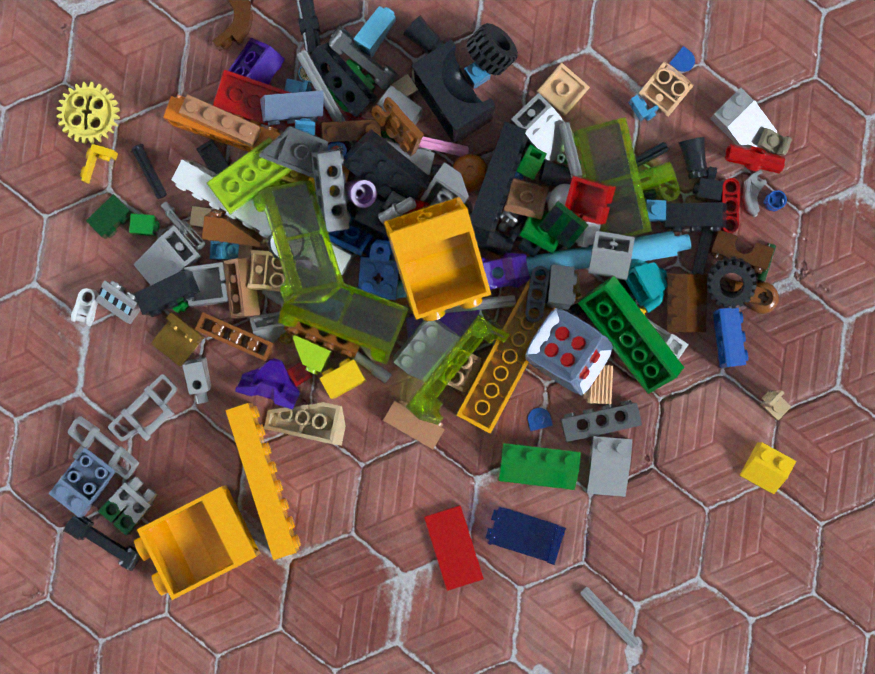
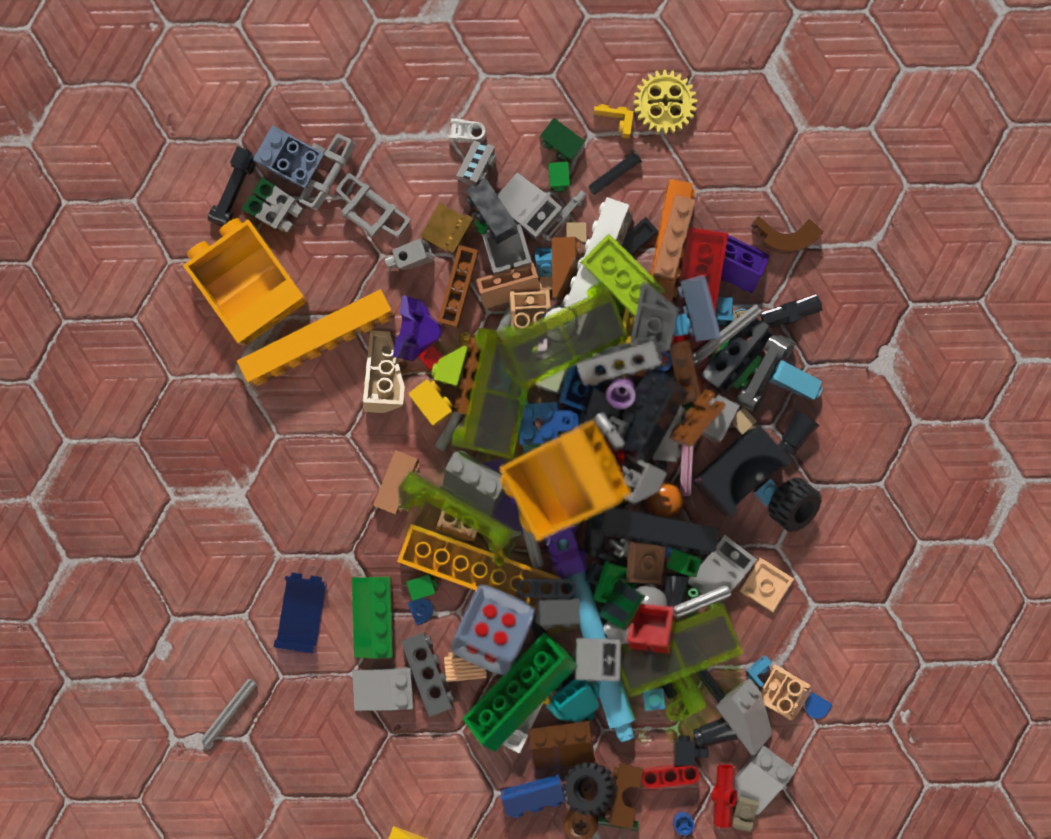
camera: 85 degrees right, 0 degrees up
light grey slope [249,310,288,343] -> none
red tile [424,505,484,591] -> none
black brick [665,202,727,232] -> none
black axle [692,228,714,275] -> none
light grey piece [742,170,767,217] -> none
none -> green brick [407,574,438,601]
none -> light grey slope [716,678,772,756]

